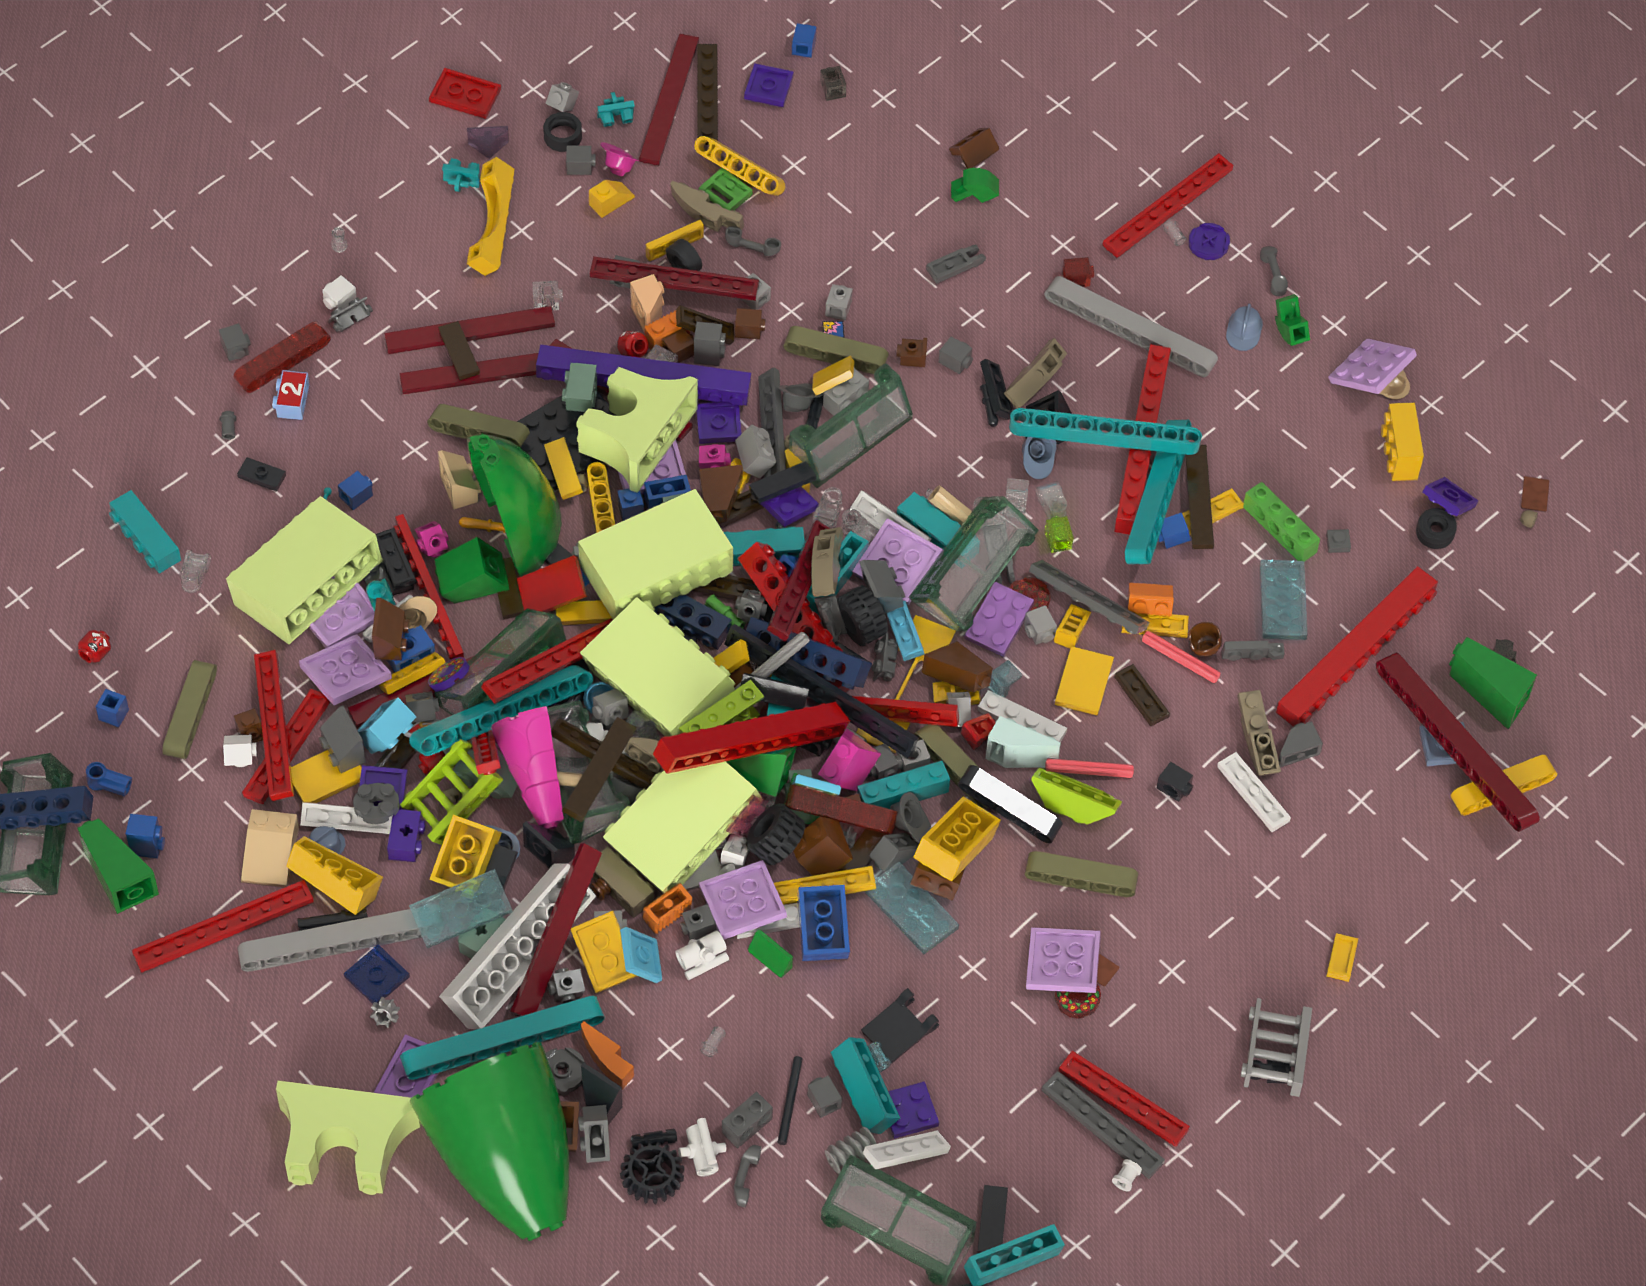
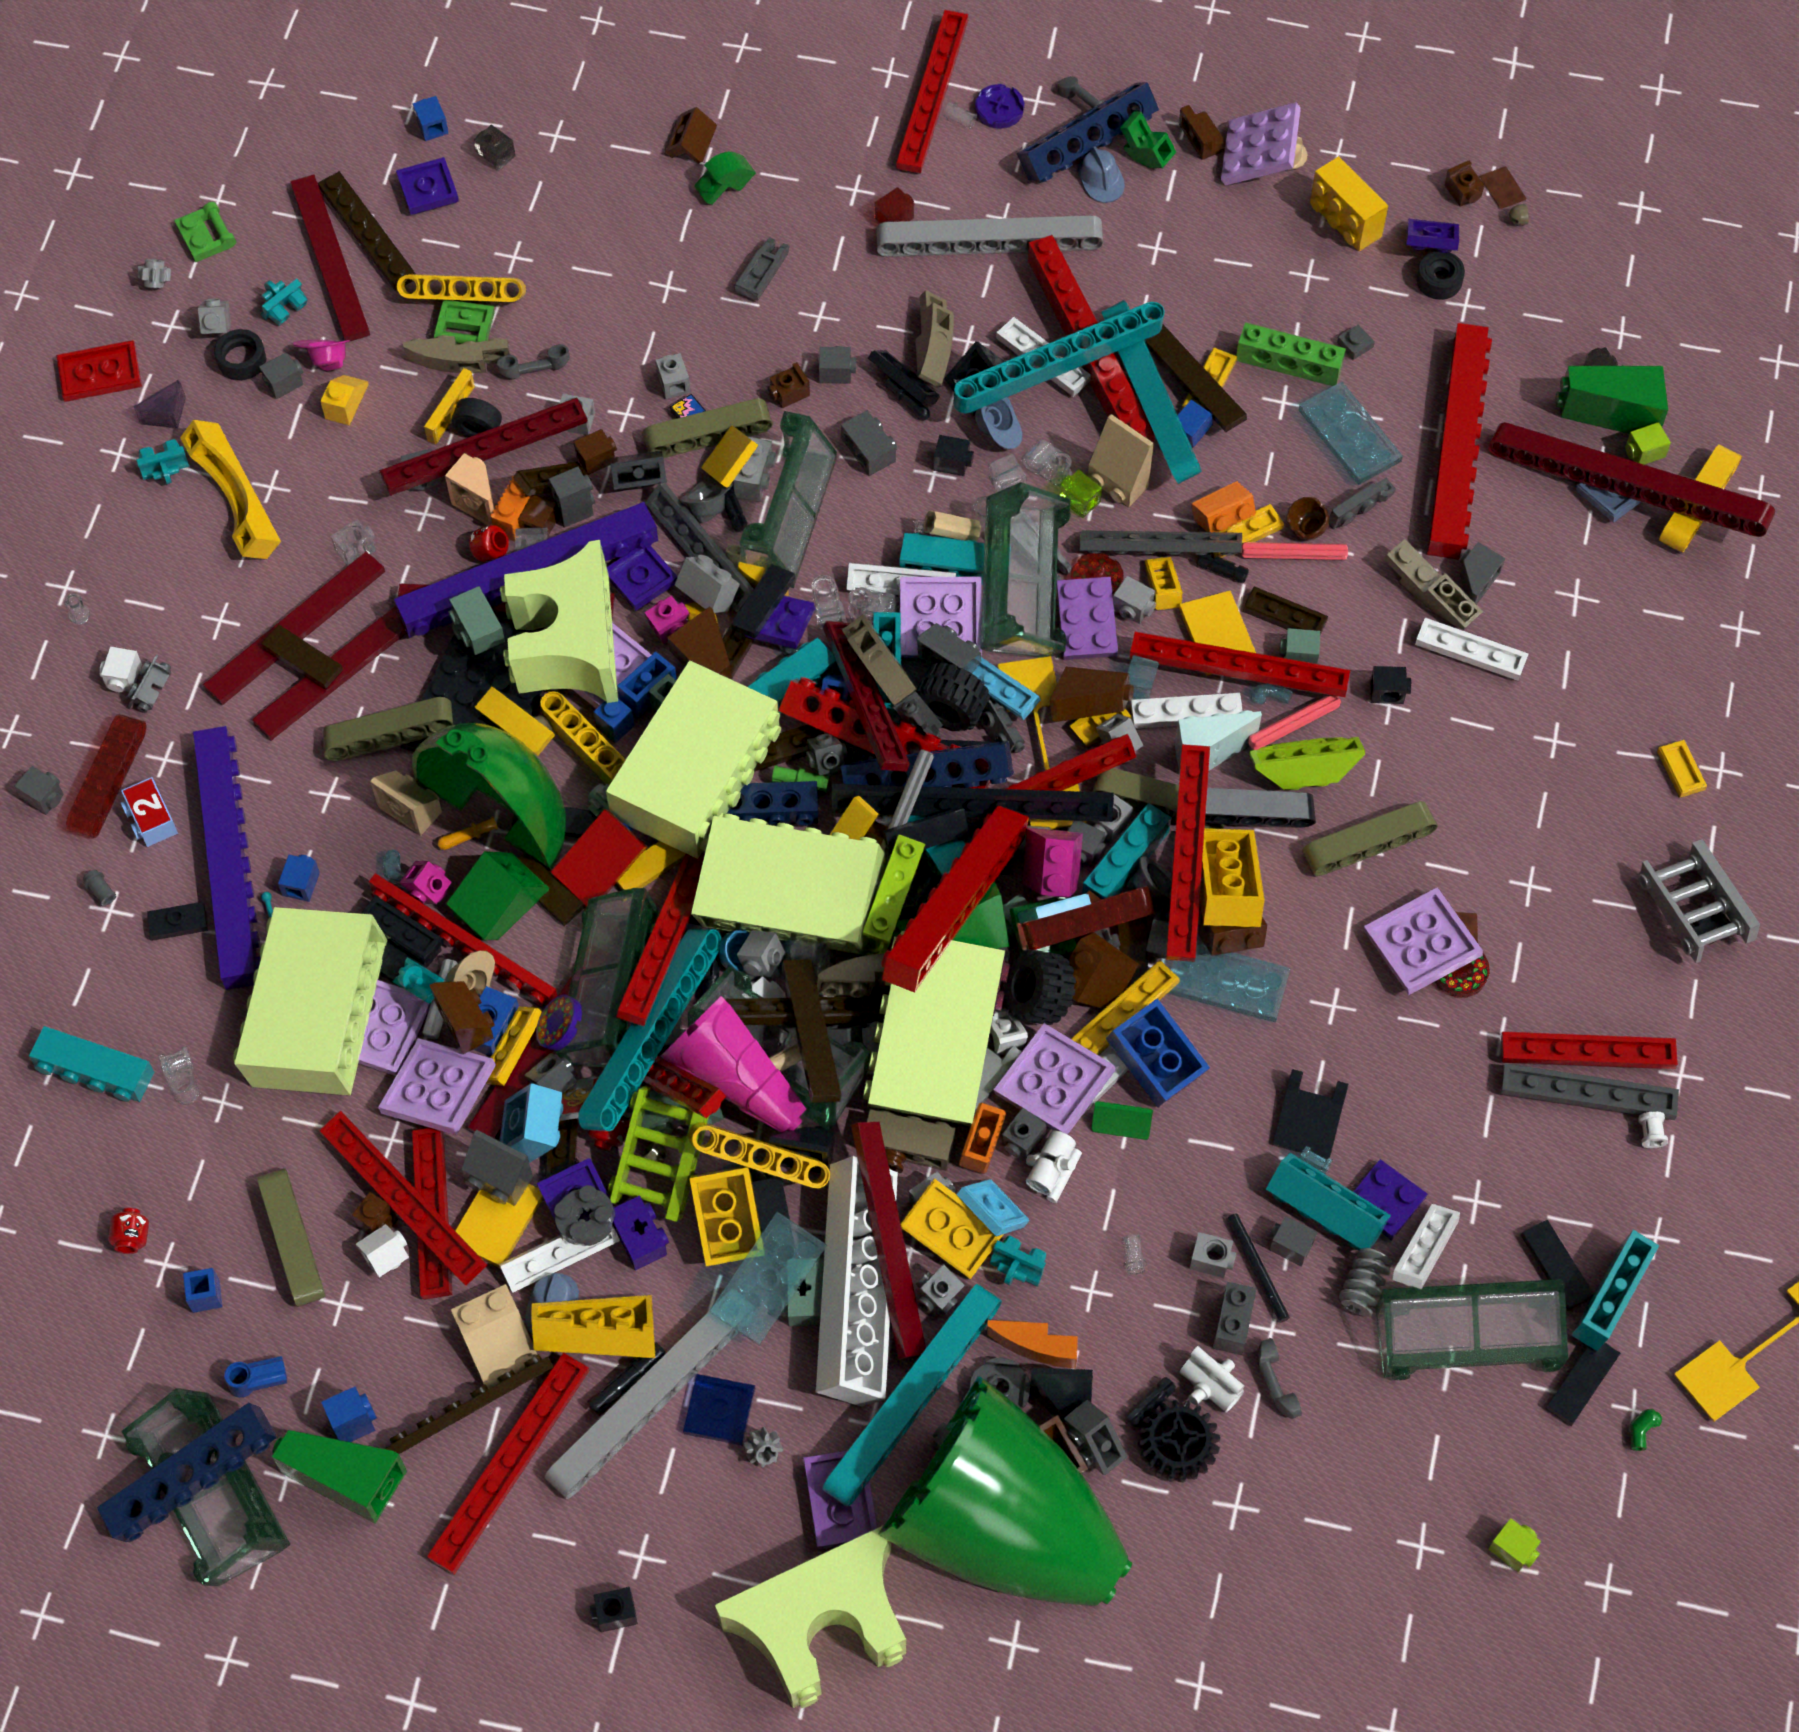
camera: 30 degrees left, 5 degrees up
red slope [961,713,996,750] -> none
none -> light grey gear [138,259,171,288]
none -> bright green plate [174,202,236,263]
none -> dark purple brick [193,726,261,990]
none -> clear light blue arm [382,849,405,890]
none -> dark brown plate [386,1355,553,1454]
none -> black brick [589,1587,638,1632]
none -> black brick [610,451,667,490]
none -> yellow beam [688,1122,830,1188]
none -> dark grey brick [841,410,897,476]
none -> black brick [934,435,974,476]
none -> teal hips [990,1235,1046,1287]
none -> white plate [996,317,1091,397]
none -> dark blue brick [1016,82,1159,183]
none -> tan slope [1088,414,1154,507]
none -> red plate [1129,632,1350,697]
none -> red plate [1166,744,1210,962]
none -> reddish brown panel [1179,105,1226,160]
none -> light grey brick [1190,1232,1237,1278]
none -> black axle [1197,553,1249,583]
none -> clear light blue arm [1251,684,1293,704]
none -> sand green brick [1279,628,1320,664]
none -> reddish brown brick [1444,160,1484,207]
none -> lime brick [1625,422,1671,465]

